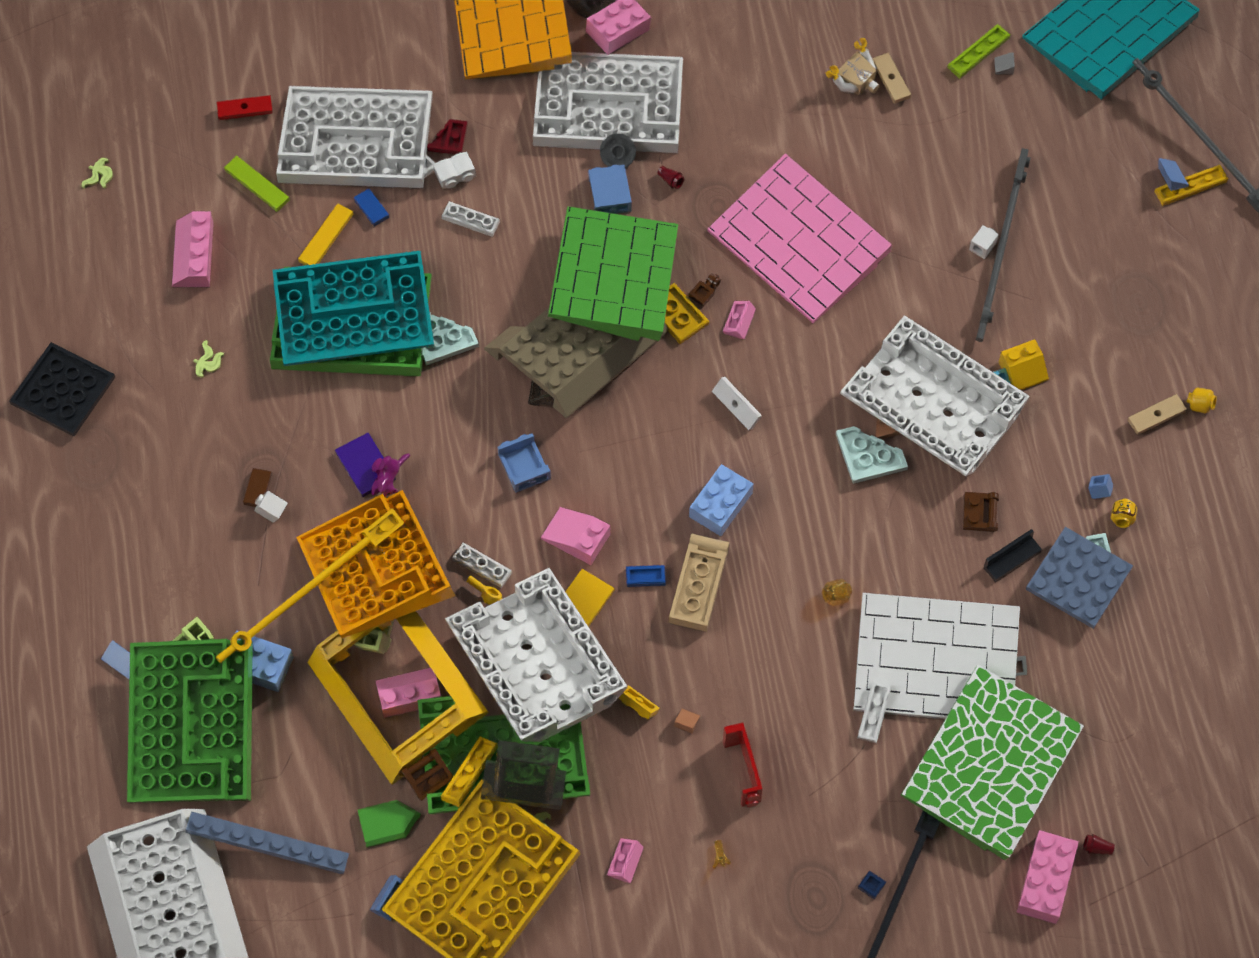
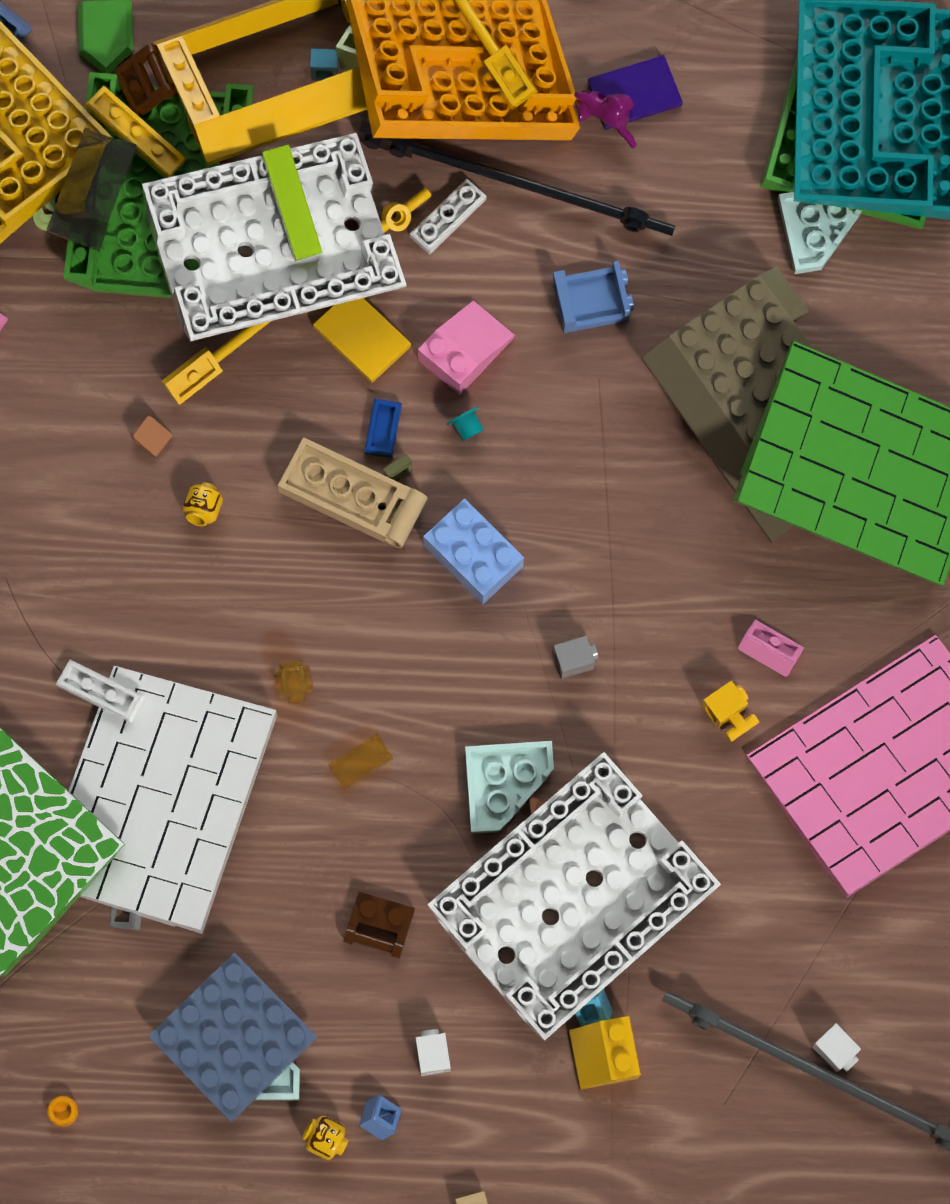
camera: 100 degrees right, 10 degrees up
bright pink slope [375,668,441,718] -> none
yellow tile [665,283,709,345] -> none
reddish brown plate [689,273,721,307] -> none
white tile [712,377,762,430] -> none
red panel [723,722,763,807] -> none
black panel [984,529,1042,582] -> none
none -> light orange tile [47,1096,79,1127]
none -> yellow head [182,482,223,527]
none -> lime tile [261,145,323,261]
none -> medium azure slope [310,49,339,80]
none -> clear yellow tile [328,734,393,790]
none -> black bar [359,121,676,236]
none -> olive tile [383,454,412,481]
none -> white brick [416,1029,451,1076]
none -> teal piece [446,406,484,442]
none -> light grey brick [553,636,598,679]
none -> yellow brick [701,680,759,742]

